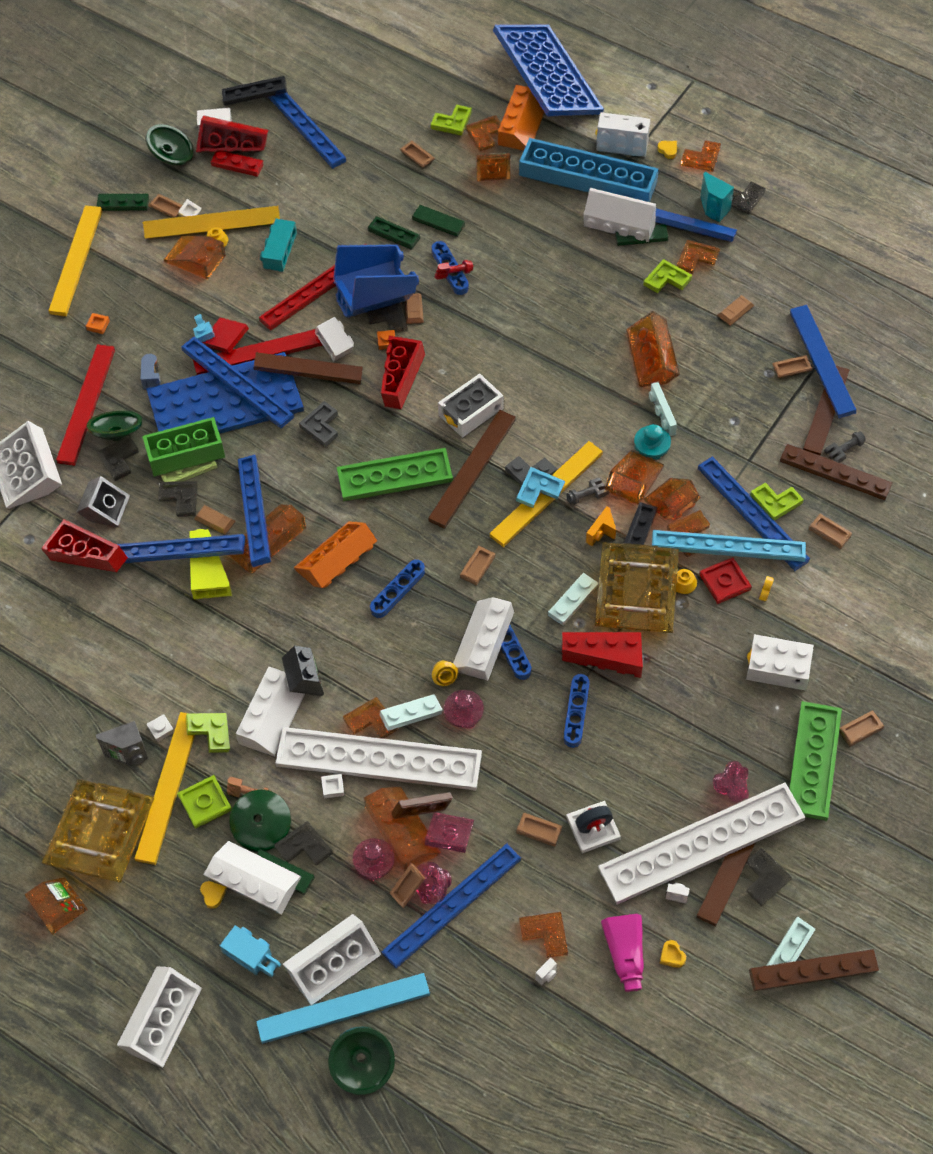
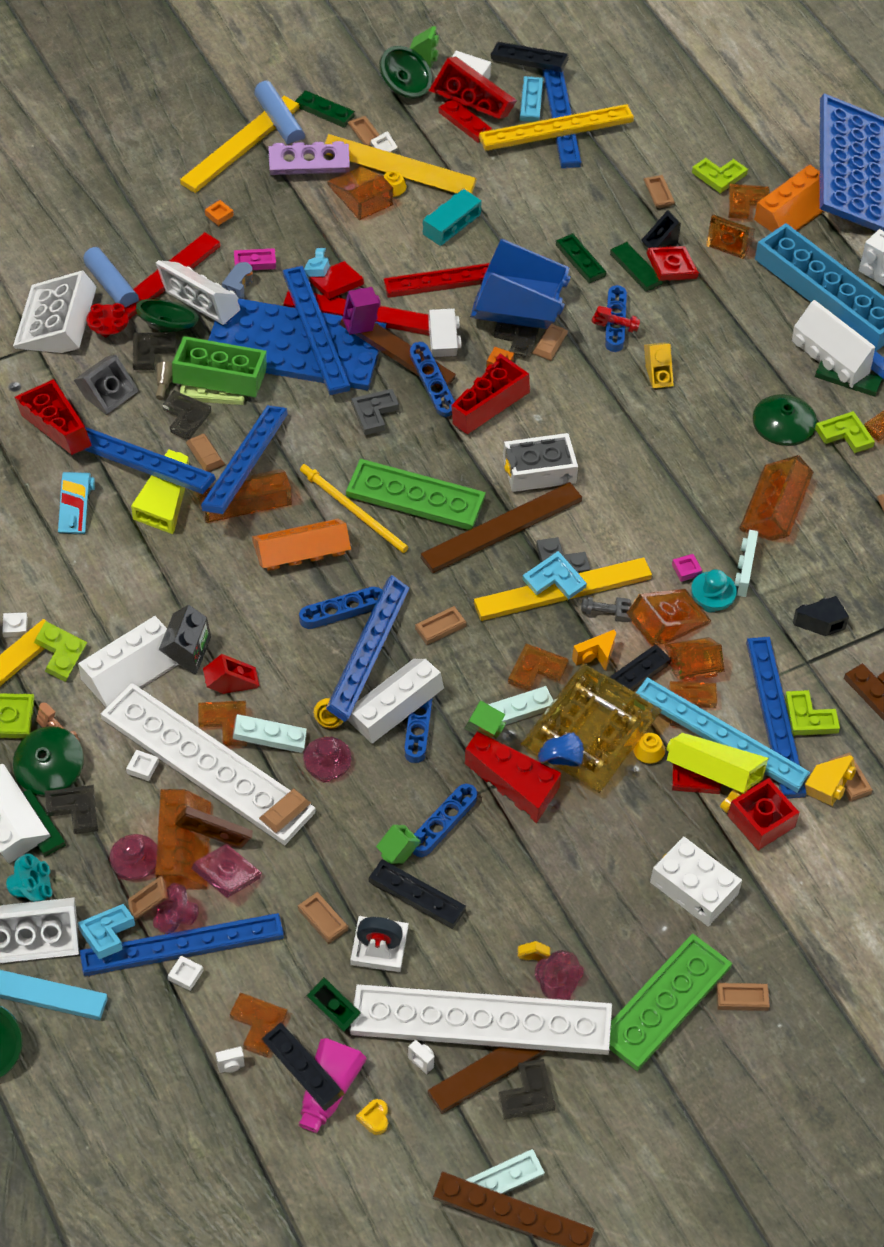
camera: 25 degrees right, 5 degrees down
none -> teal plate [6,854,53,902]
none -> medium azure door [58,472,95,534]
none -> medium azure plate [78,904,135,959]
none -> medium blue brick [83,247,139,307]
none -> red dish [86,303,129,335]
none -> white slope [156,260,241,325]
none -> dark tan cone [156,361,173,400]
none -> white plate [168,956,203,991]
none -> red slope [203,654,260,694]
none -> dark pink plate [234,248,276,270]
none -> medium blue brick [254,81,305,144]
none -> medium nougat tile [259,788,311,833]
none -> black plate [261,1022,345,1111]
none -> lavender brick [269,141,350,175]
none -> yellow bar [300,464,409,553]
none -> dark green slope [304,977,361,1032]
none -> blue tile [326,575,410,722]
none -> magenta brick [342,287,381,335]
none -> black plate [369,859,466,929]
none -> bright green brick [376,825,421,864]
none -> bright green slope [410,26,439,69]
none -> blue beam [410,342,455,417]
none -> bright green brick [464,700,506,739]
none -> yellow tile [479,104,634,151]
none -> clear orange plate [508,643,569,691]
none -> yellow tile [518,941,551,961]
none -> medium azure tile [520,76,543,122]
none -> blue hair [538,732,584,767]
none -> black slope [641,210,681,248]
none -> yellow slope [644,343,674,388]
none -> red tile [646,246,699,281]
none -> neon yellow slope [667,733,769,793]
none -> dark pink plate [672,554,702,582]
none -> red brick [728,778,800,850]
none -> dark green dish [753,394,817,446]
none -> black slope [793,596,849,636]
none -> yellow slope [805,755,856,806]

